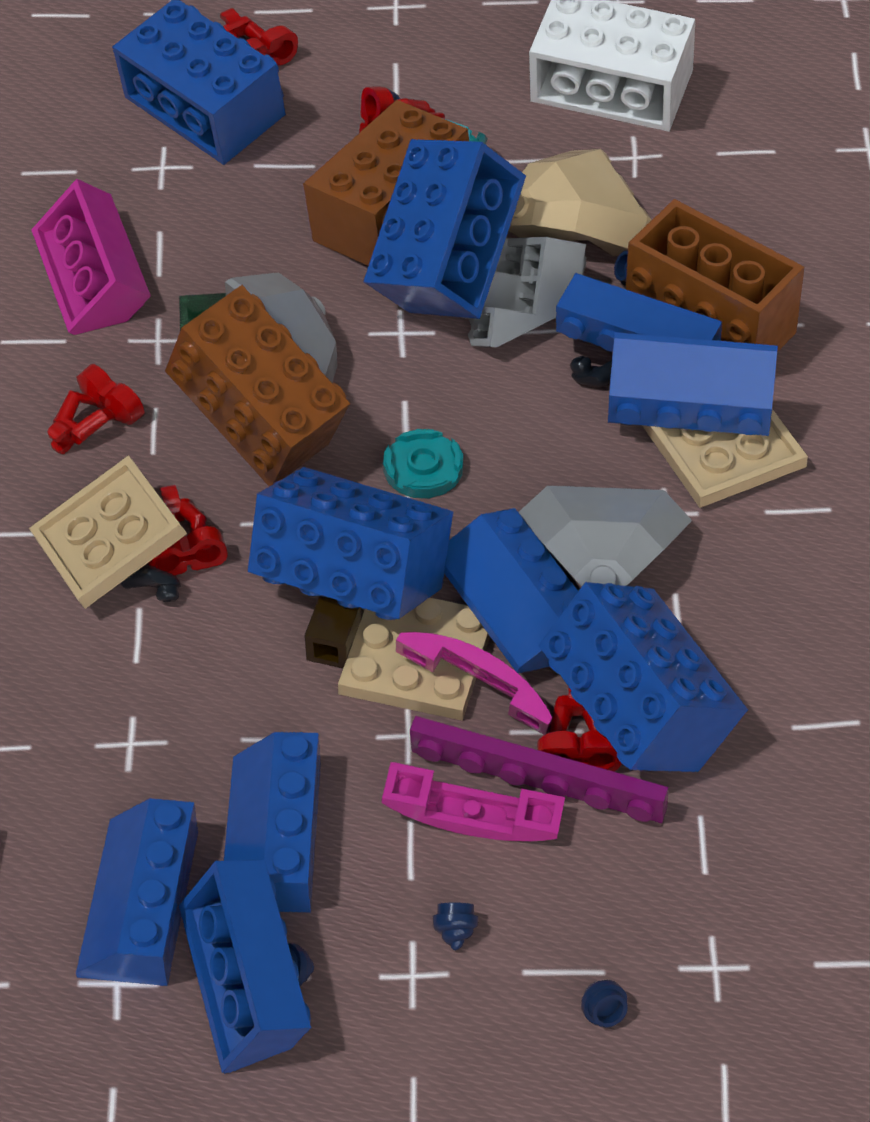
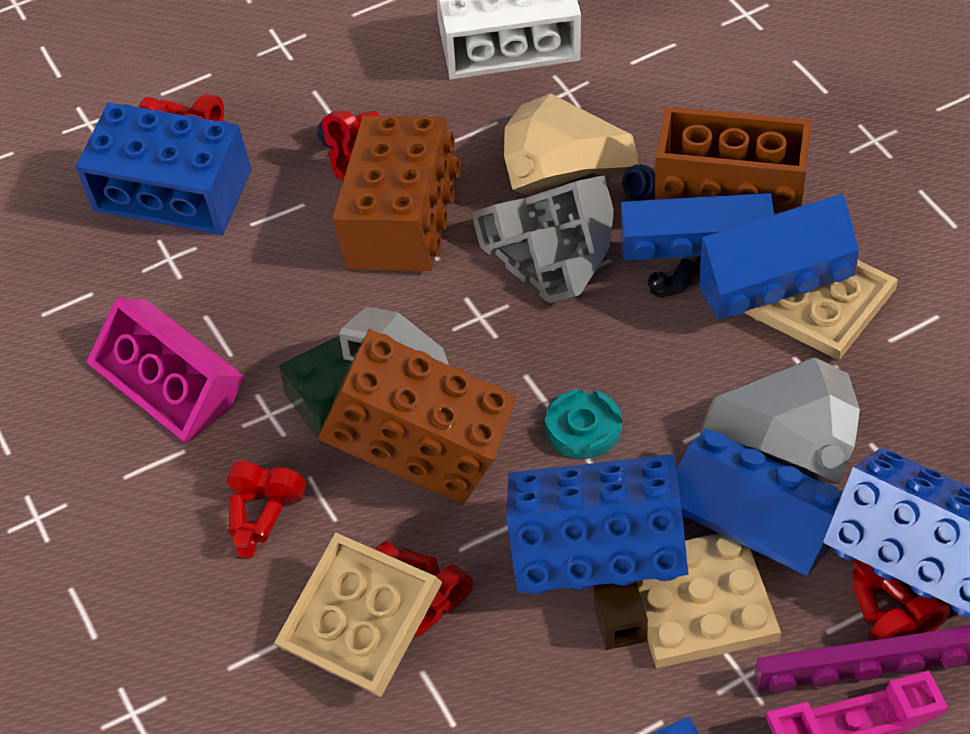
camera: 25 degrees left, 0 degrees up
black arm [121,565,181,602] -> none
blue brick [363,139,526,319] -> none
dark pink slope [396,632,552,735] -> none

